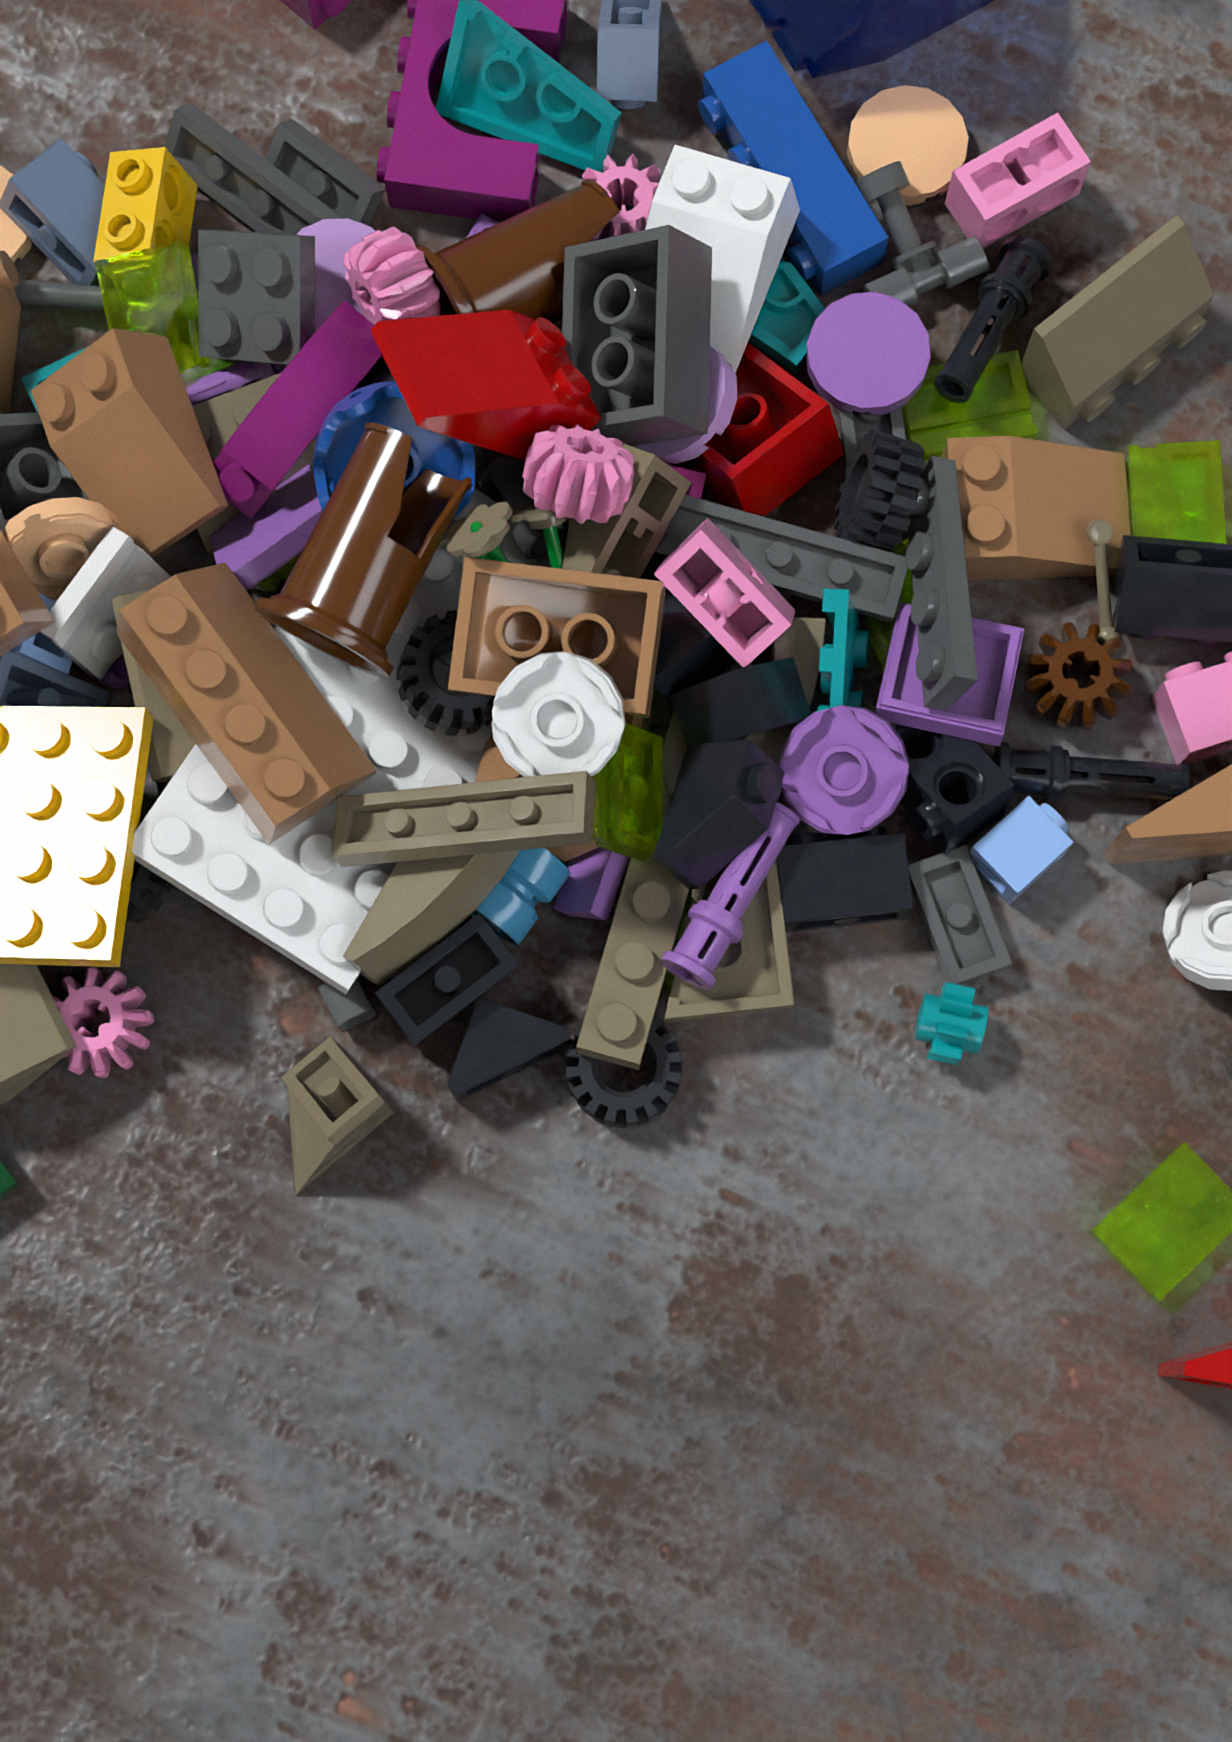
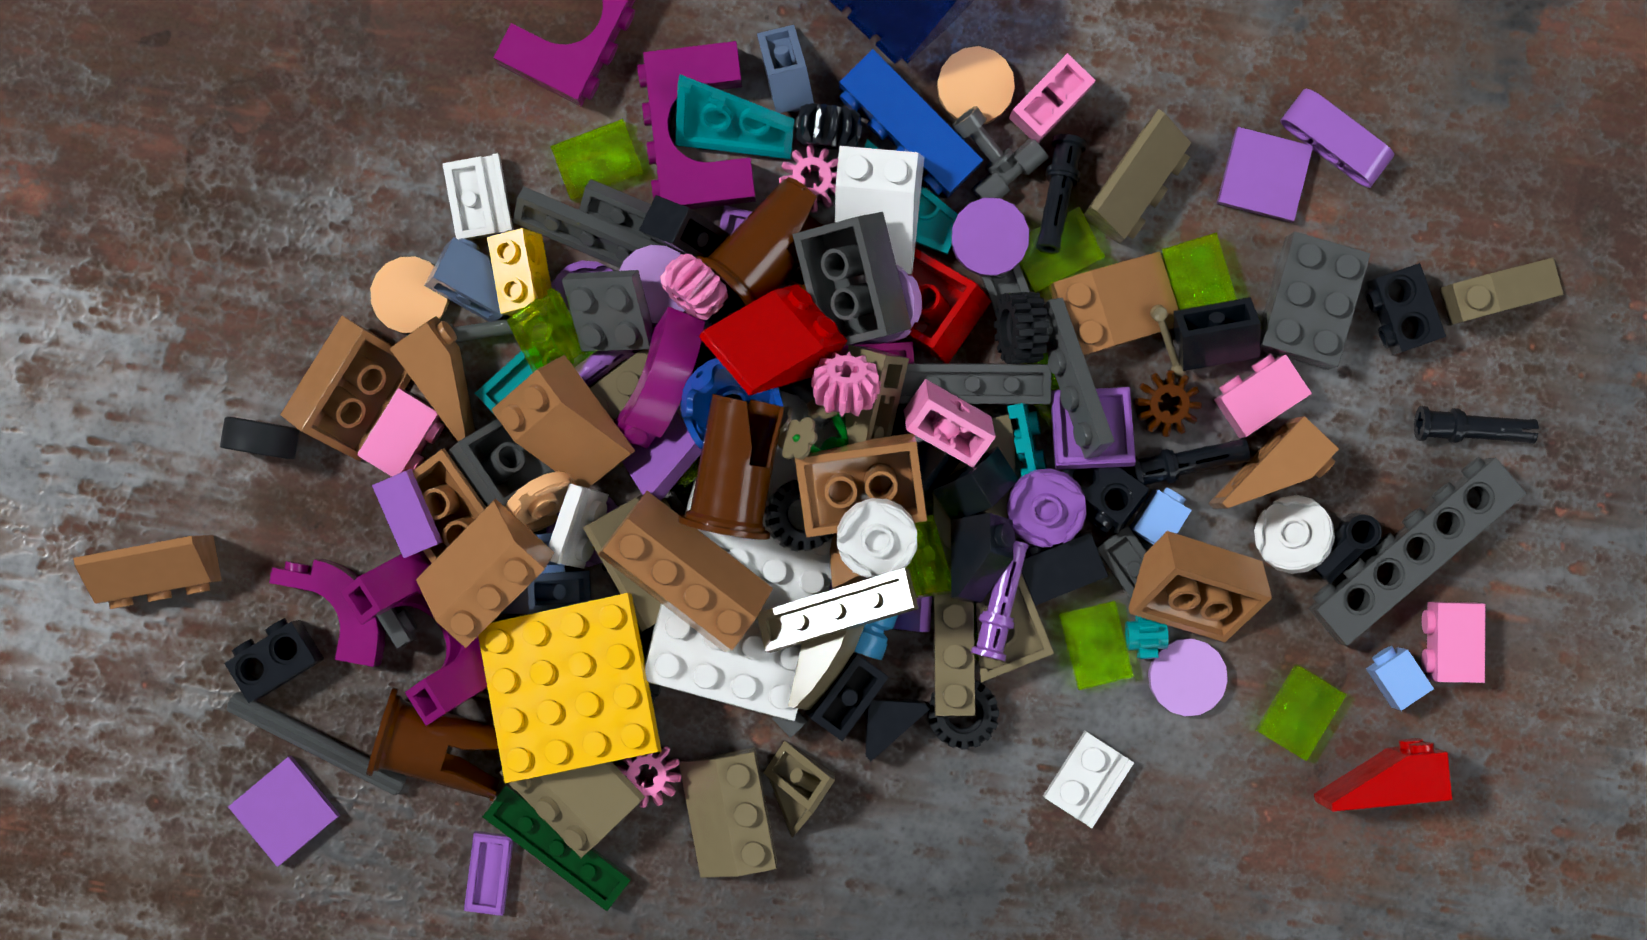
camera: 20 degrees left, 10 degrees up
none -> white plate [442,153,514,240]
none -> clear neon green plate [550,119,644,201]
none -> black brick [639,195,730,258]
none -> dark tan slope [679,747,777,878]
none -> black gear [795,103,862,151]
none -> white plate [1043,731,1134,828]
none -> clear neon green plate [1059,600,1134,690]
none -> medium nougat slope [1128,531,1272,642]
none -> lavender tile [1148,638,1228,716]

